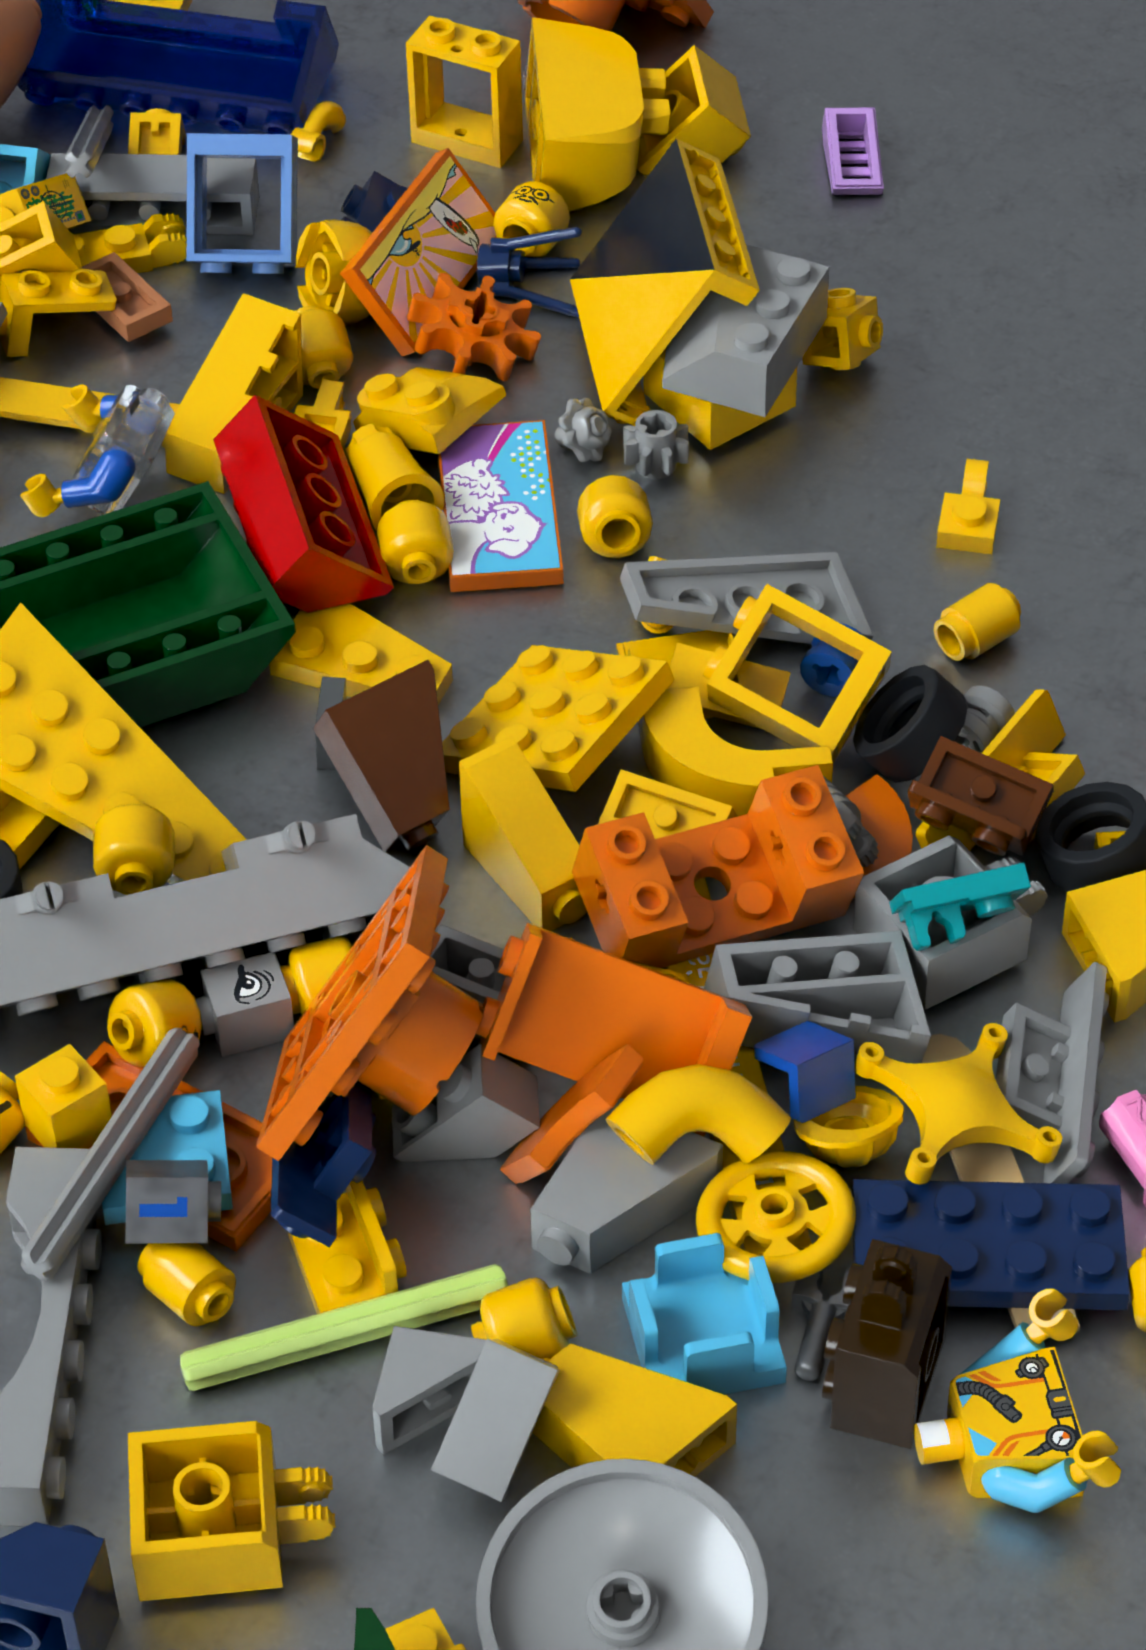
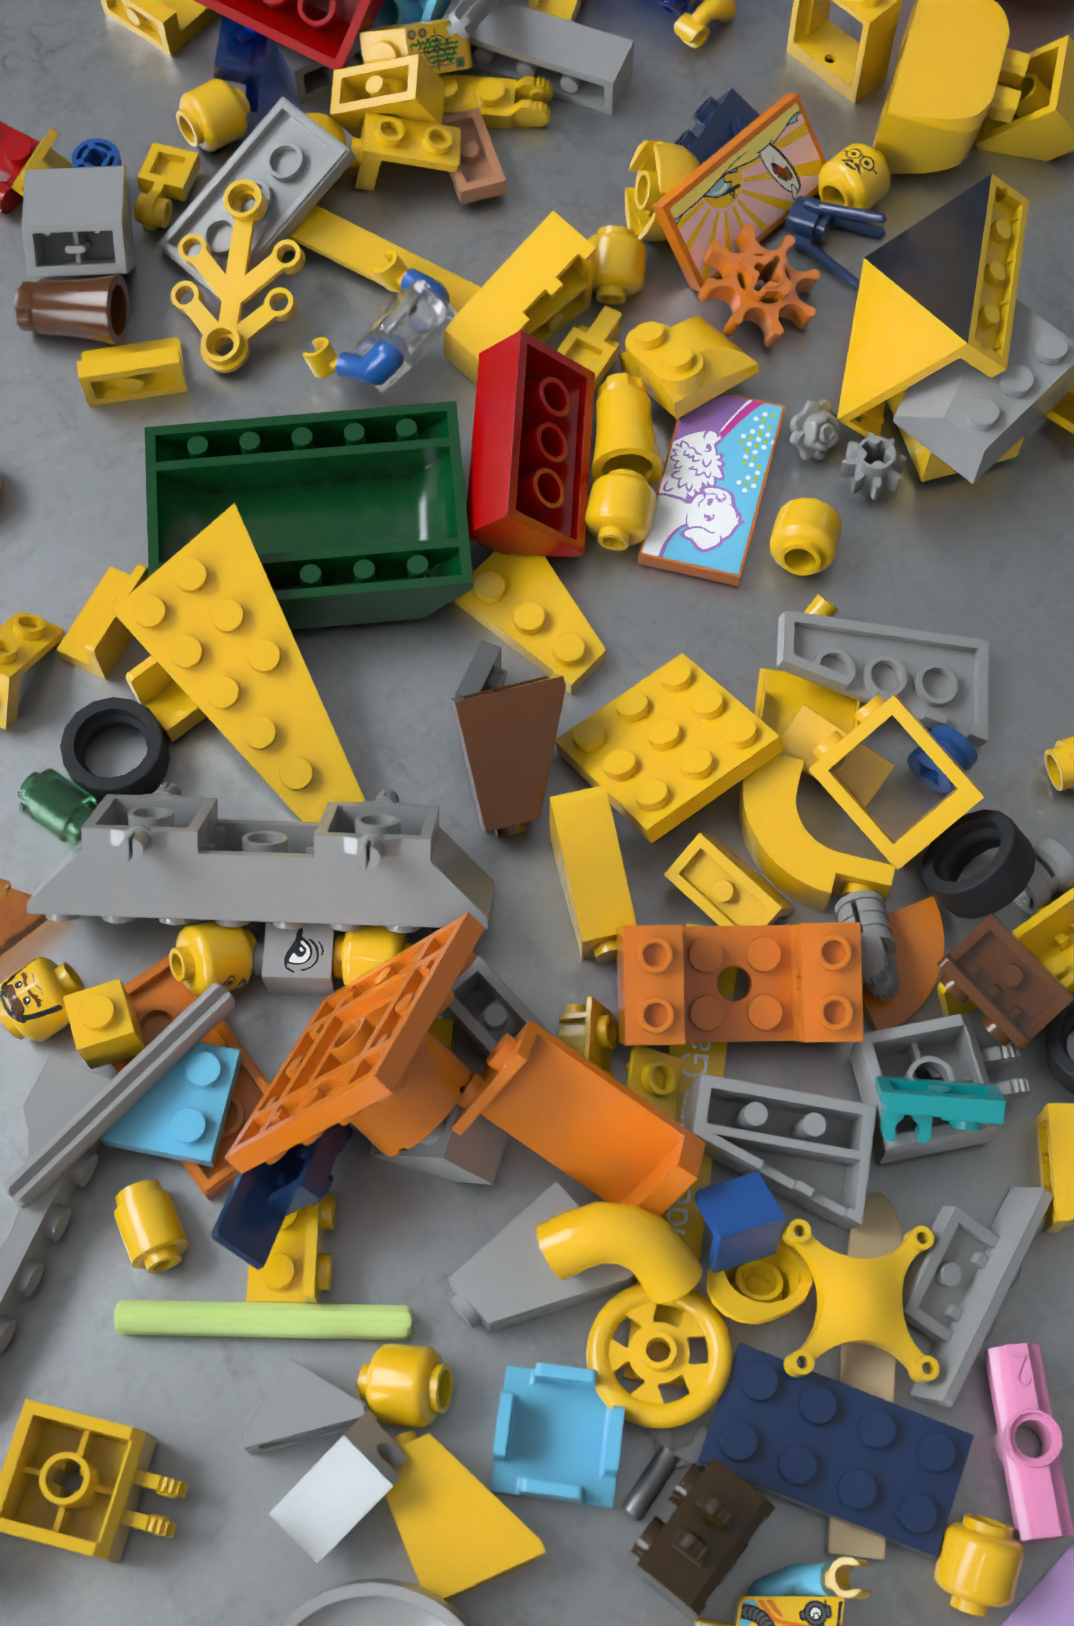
camera: 20 degrees right, 20 degrees up
yellow head [93,802,175,895] -> none
flat silver brick [125,1160,221,1244] -> none
medium blue window [186,133,298,274] -> none
orange tile [499,1044,644,1184] -> none

